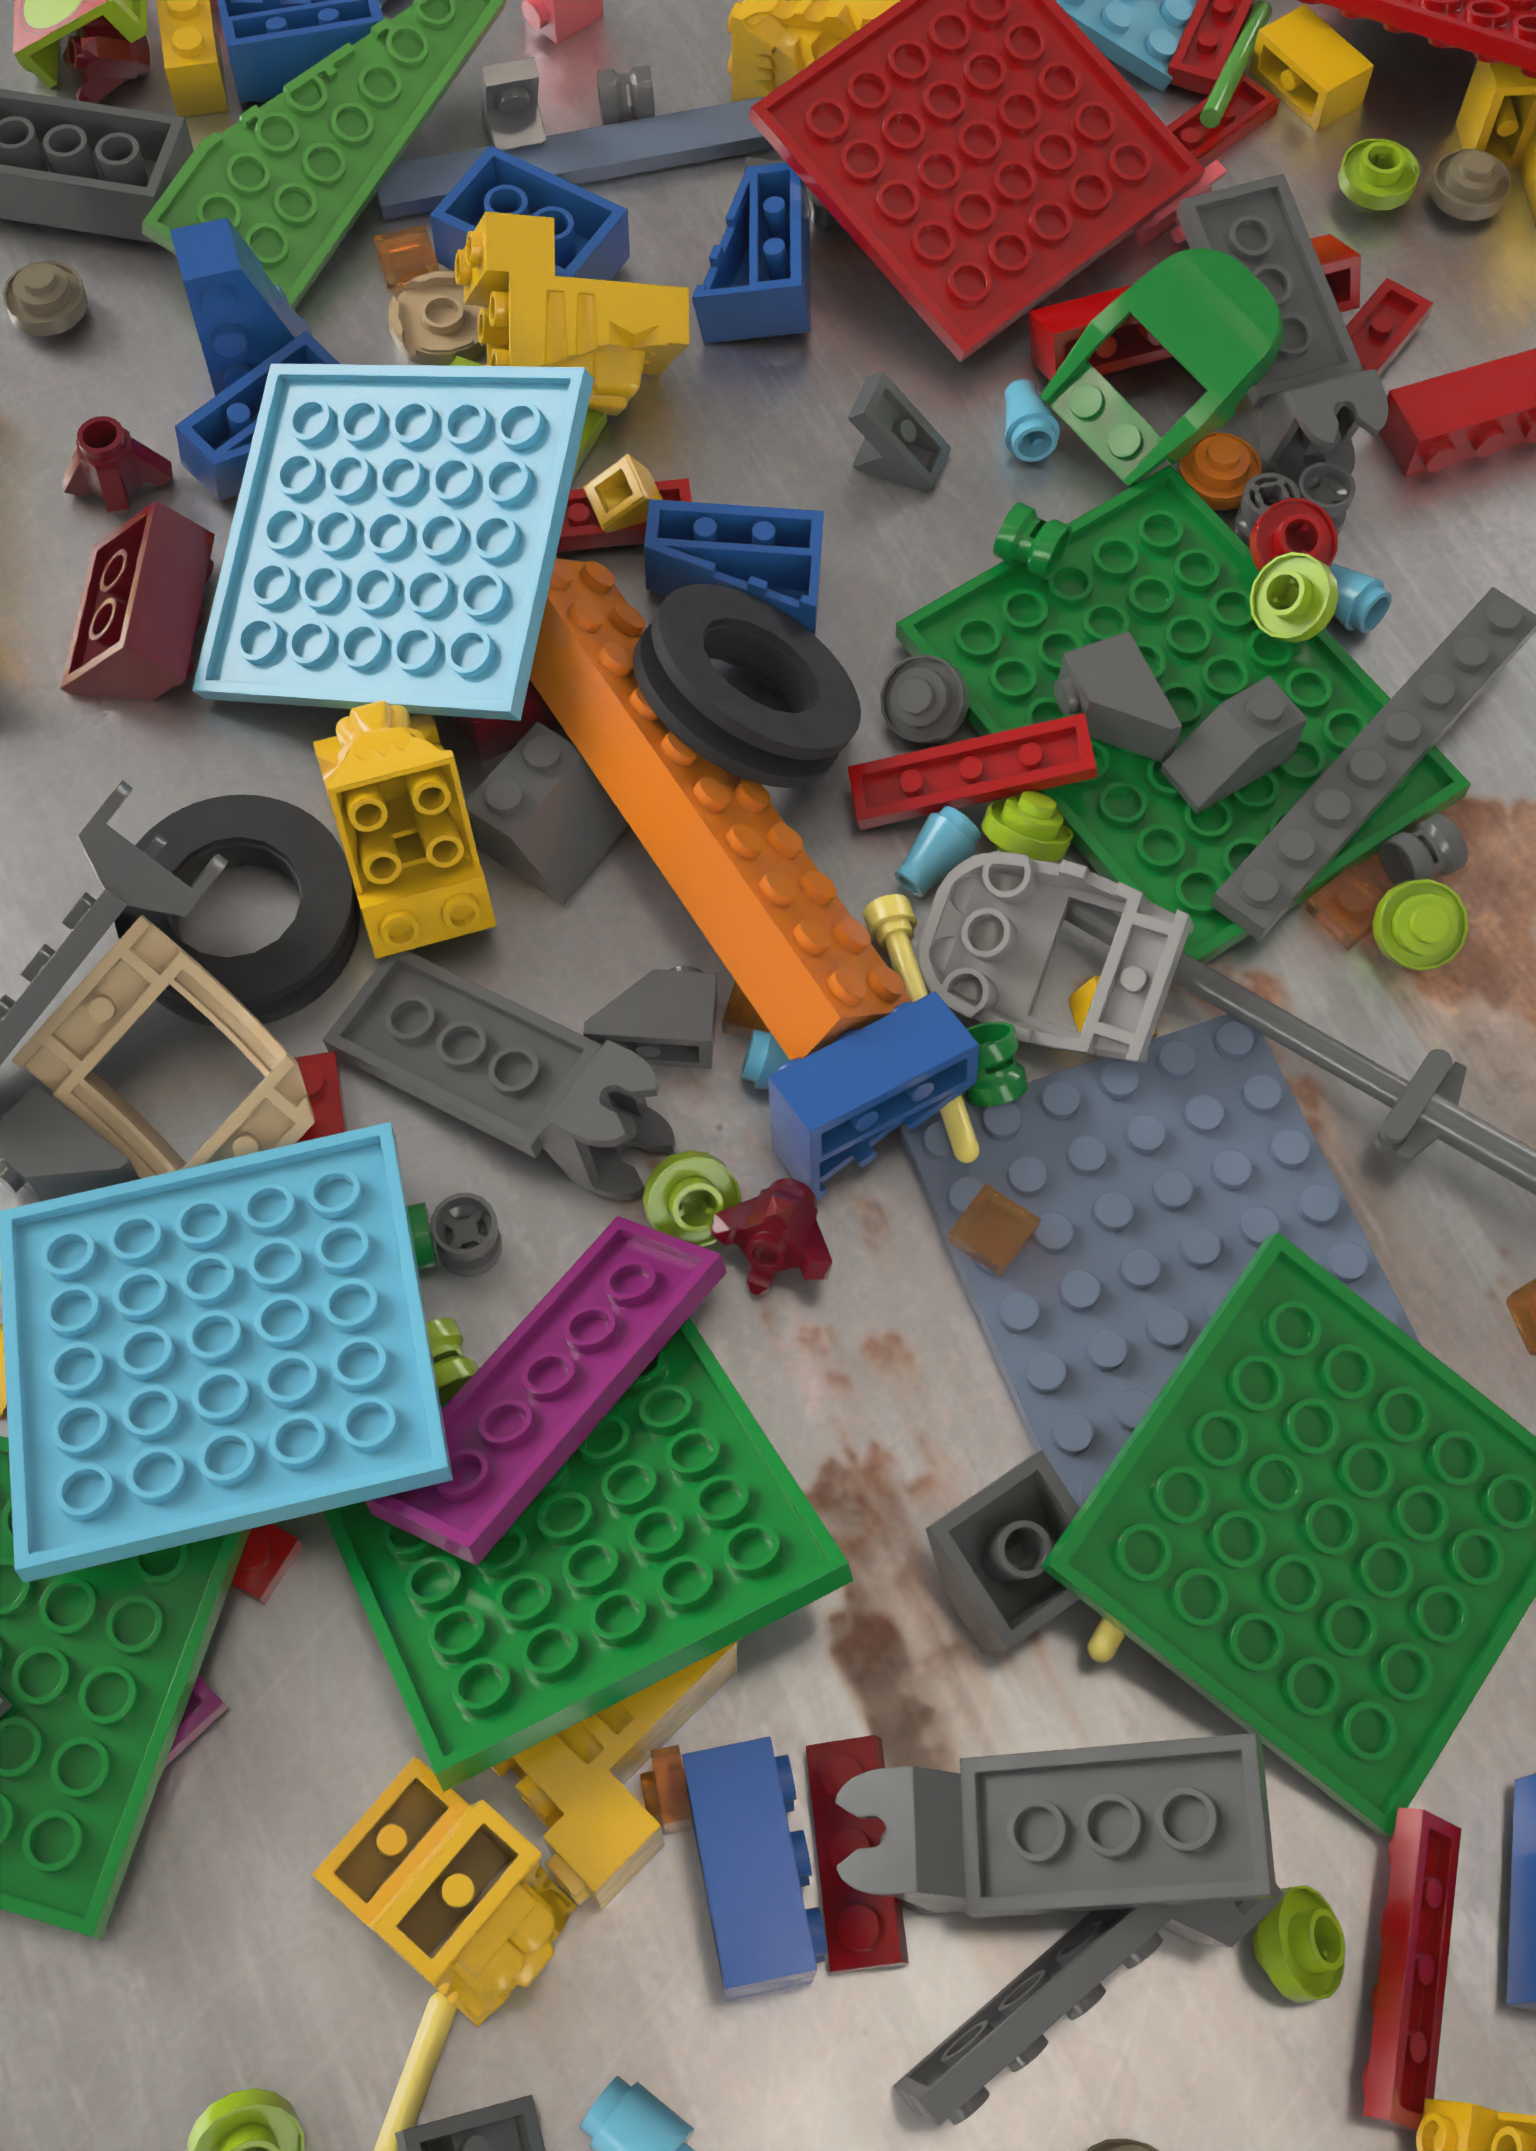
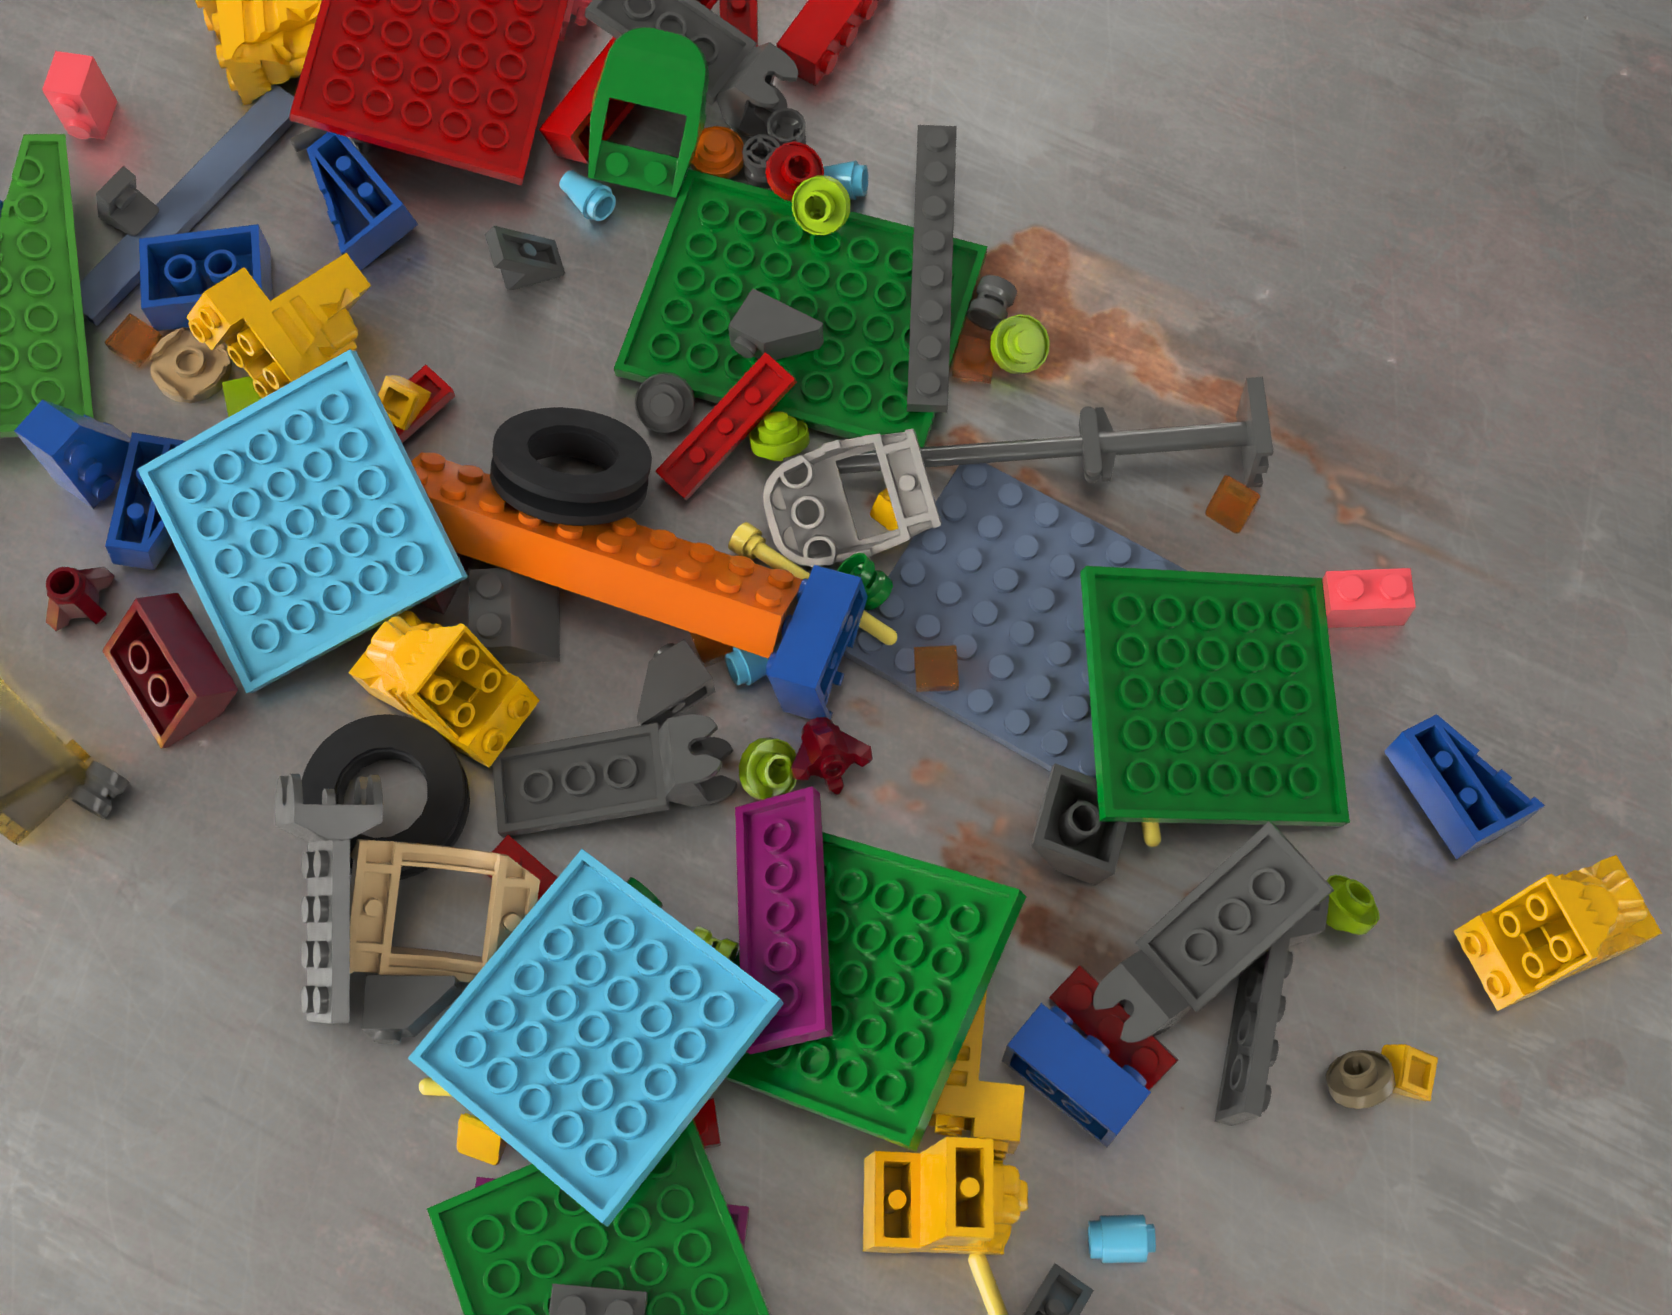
camera: 35 degrees left, 5 degrees up
dark grey wheel [431,1193,502,1277] -> none
dark grey wheel [597,65,655,125] -> none
clear orange plate [640,1745,693,1835] -> none
blue wedge [644,499,824,635] -> none
medium azure cone [894,806,981,897] -> none
green wheel [993,502,1072,580] -> none
dark grey slope [1160,676,1307,814] -> none
red plate [1362,1807,1462,2132] -> none

